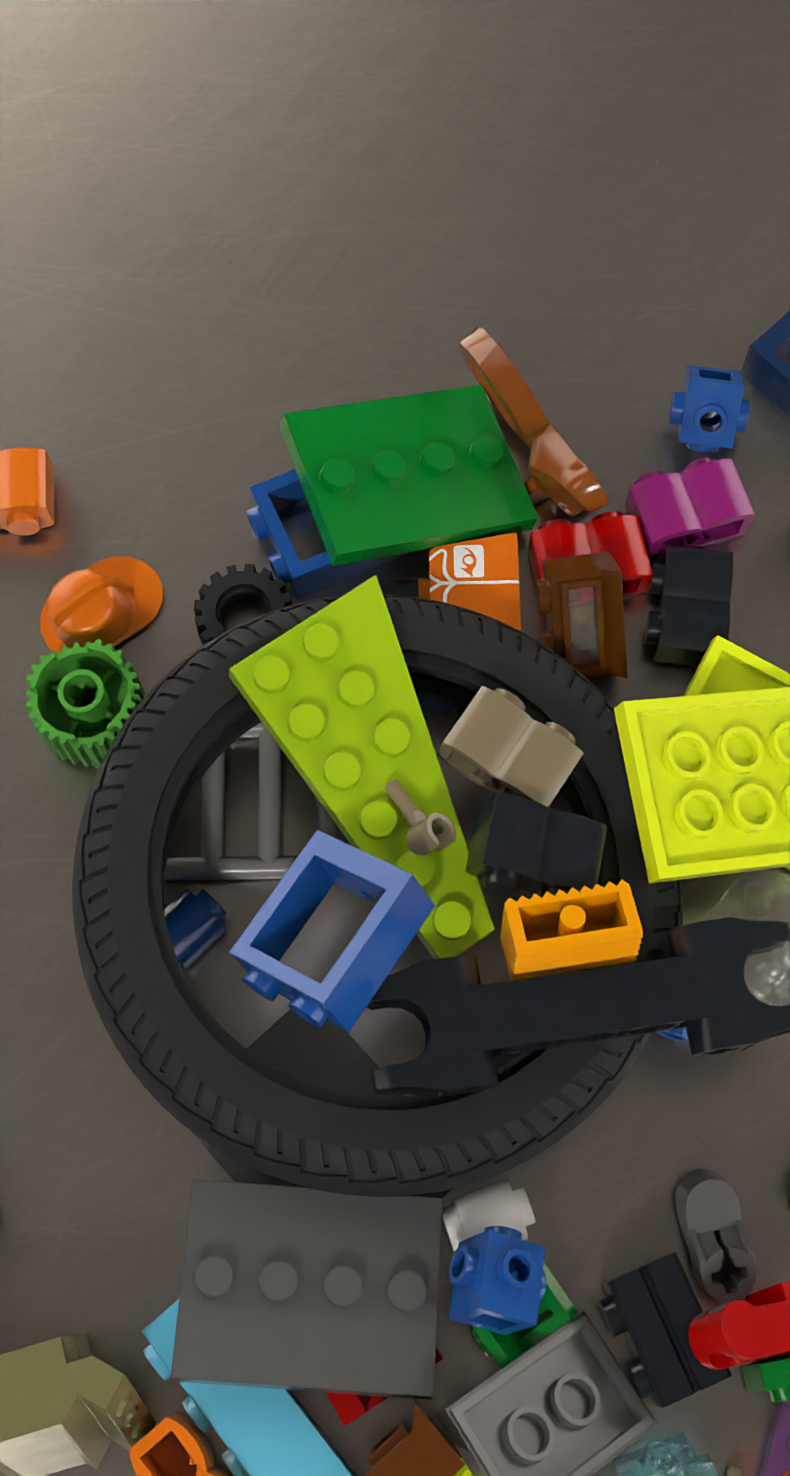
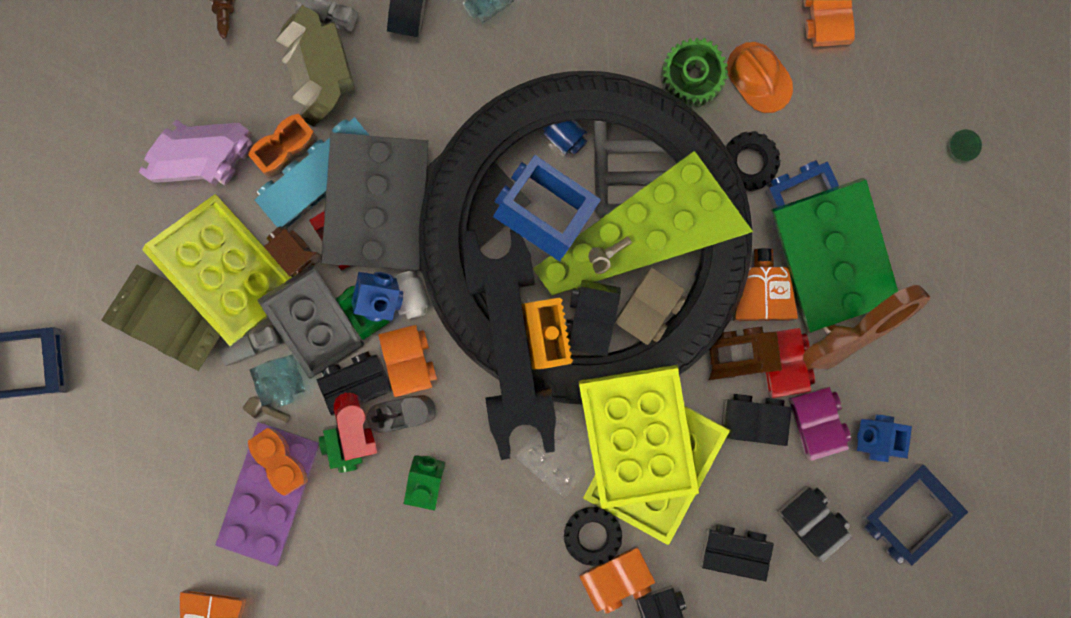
camera: 85 degrees right, 15 degrees up
none -> orange brick [378,325,437,397]
none -> clear green plate [949,129,982,162]

